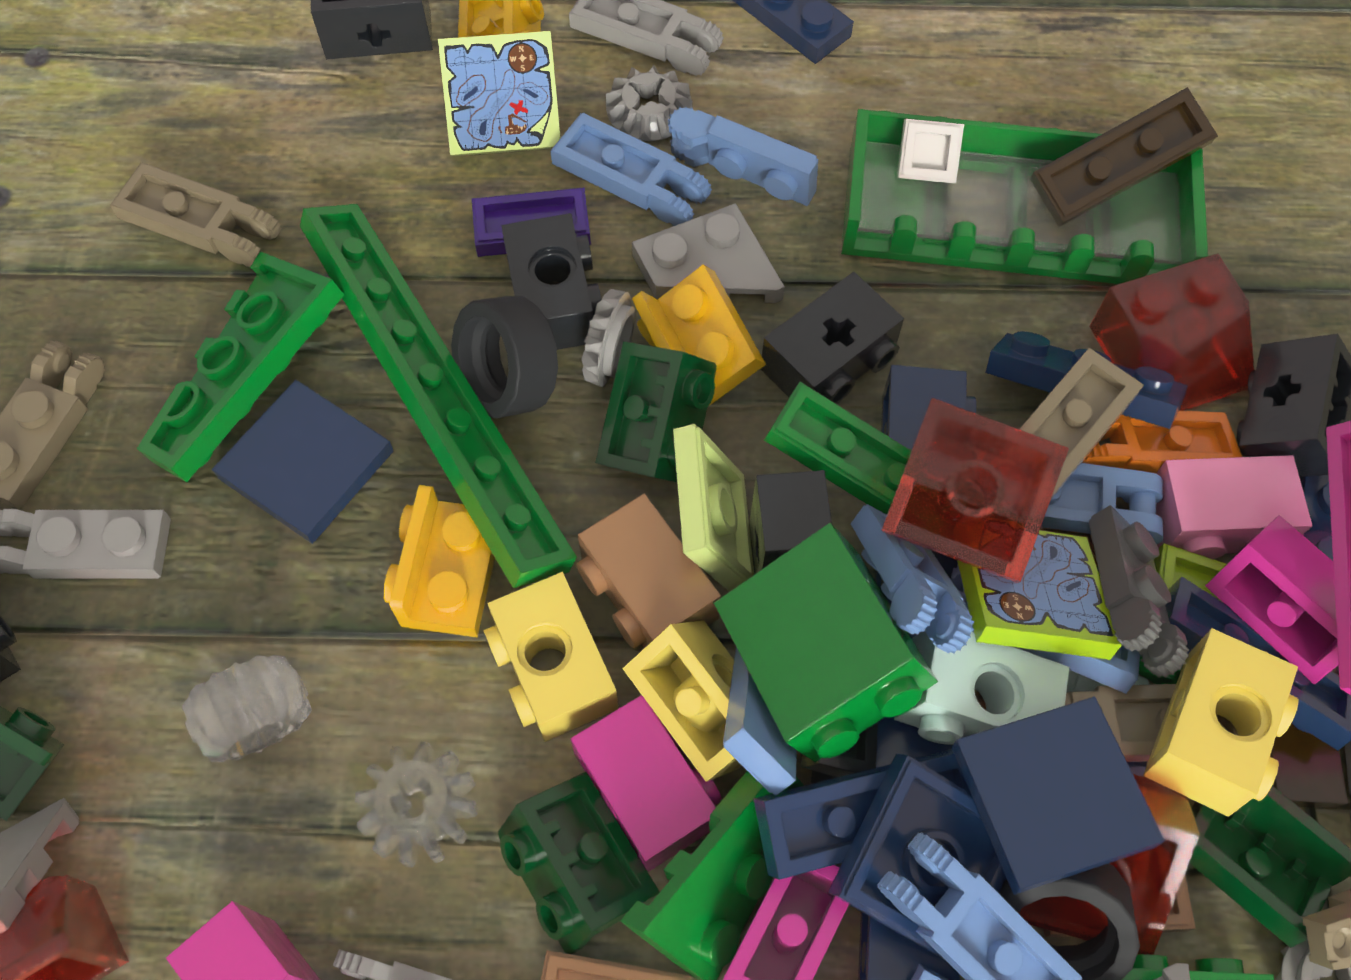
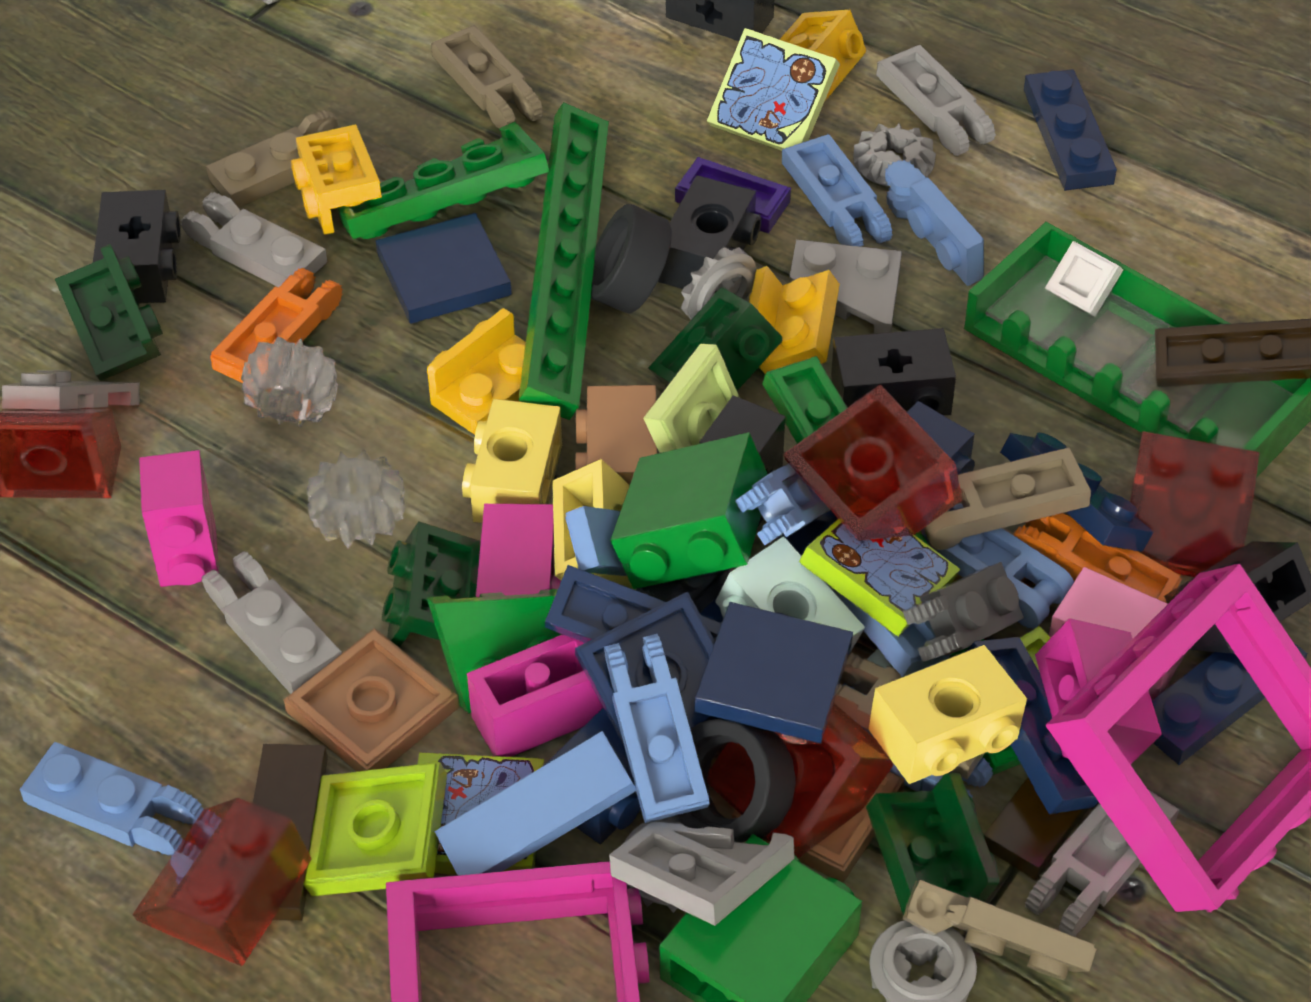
camera: 35 degrees right, 15 degrees down
none -> orange hinge [210,268,343,390]
none -> yellow bracket [291,124,382,235]

